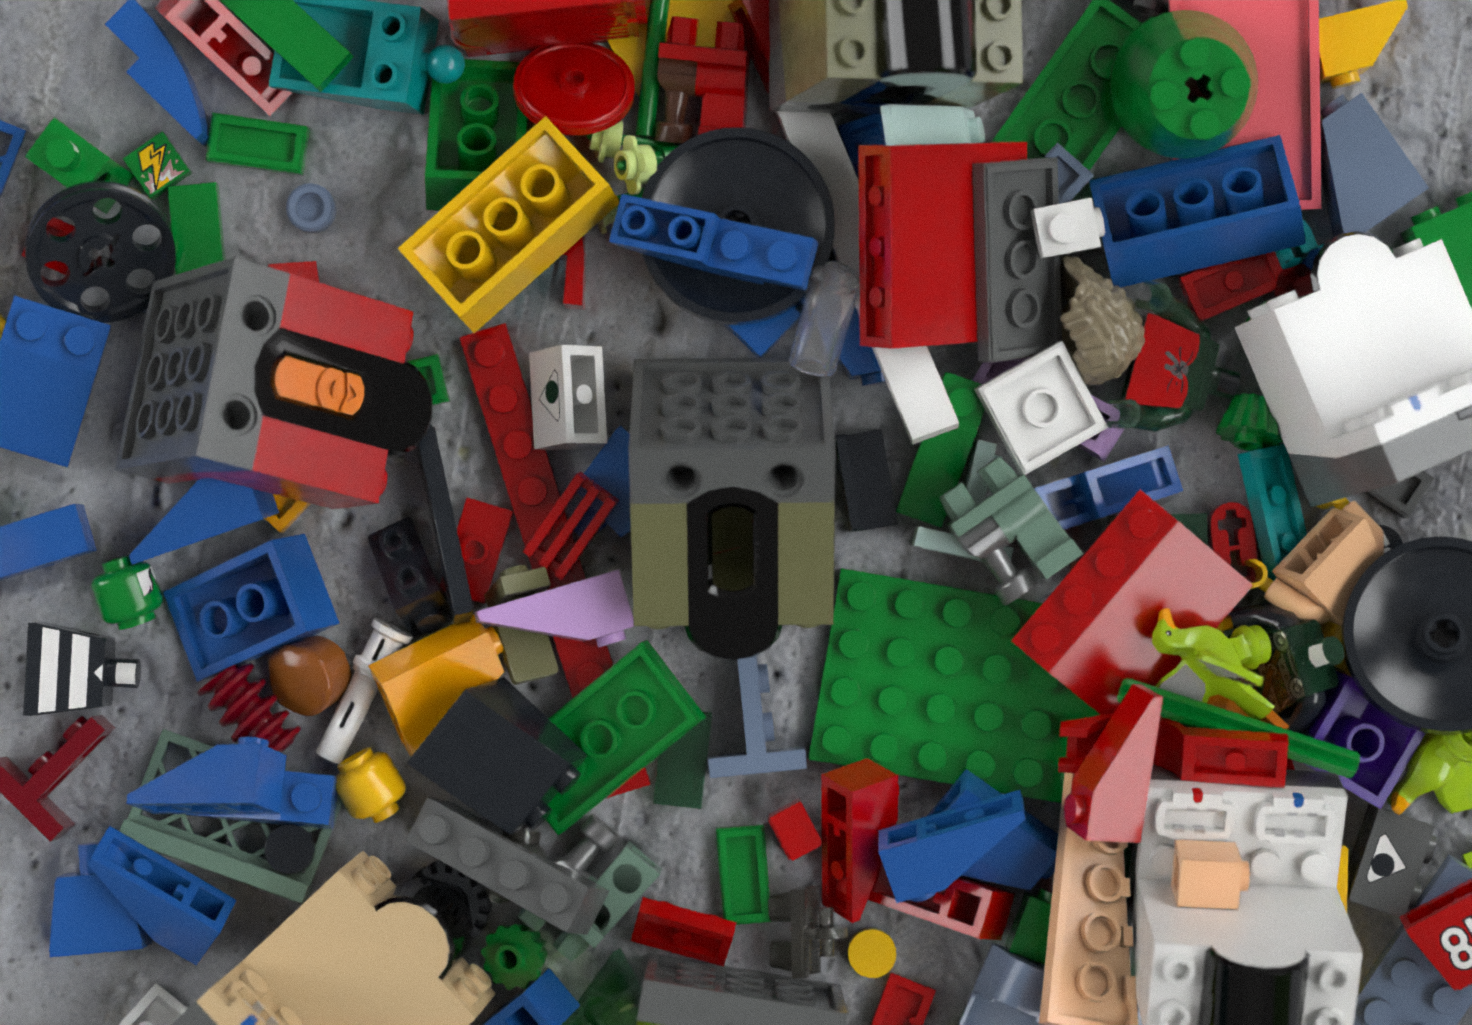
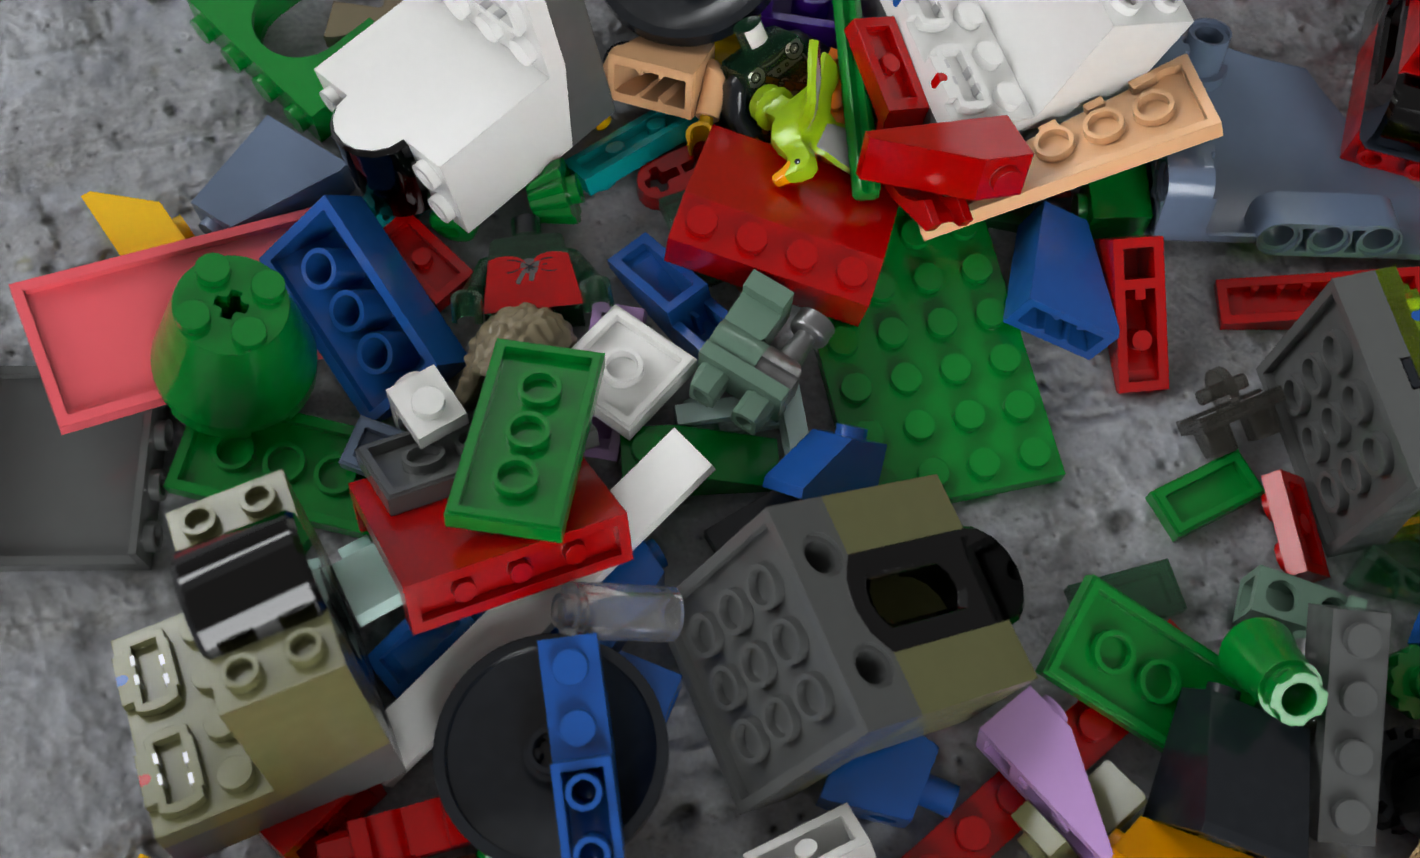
camera: 115 degrees left, 20 degrees down
red tile [523,471,619,580] -> none
sand blue bracket [708,654,807,778] -> none
red slope [768,798,822,861] -> none
red slope [821,758,899,923] -> none
yellow tile [847,927,897,978] -> none
blue slope [878,790,1025,903] -> none
light nougat brick [1171,839,1250,909] -> none
none -> green tile [444,338,605,543]
none -> blue slope [762,423,887,500]
none -> green plant [1219,617,1328,726]

